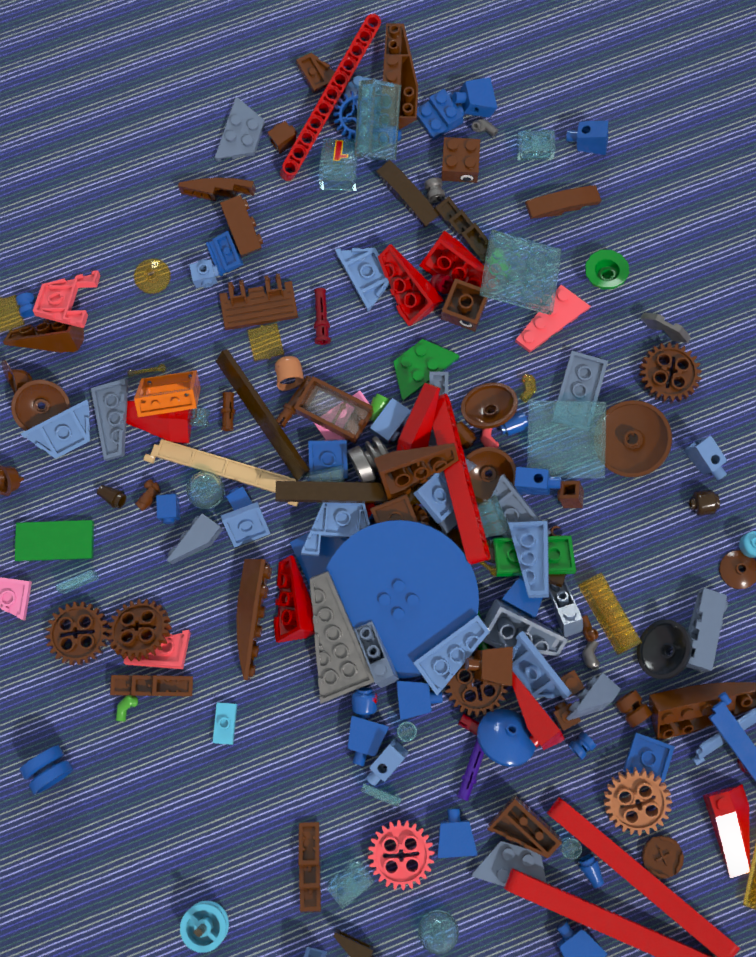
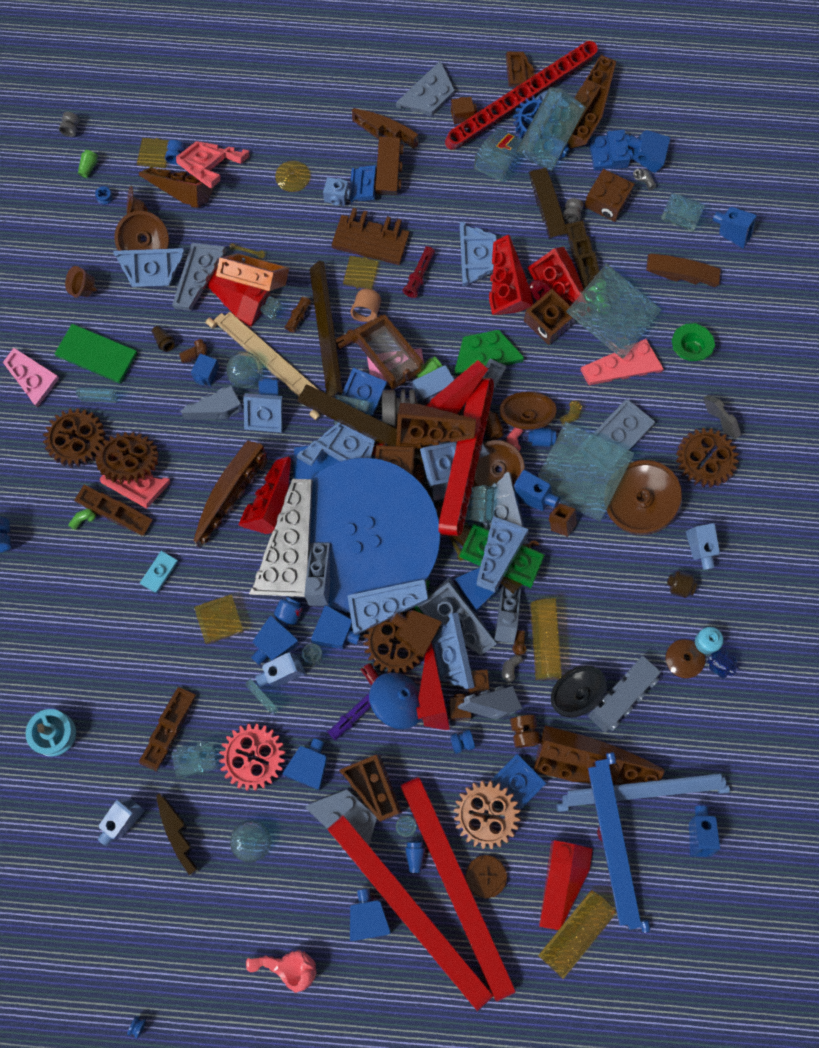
camera: 20 degrees right, 5 degrees down
none -> clear yellow plate [194,594,244,645]

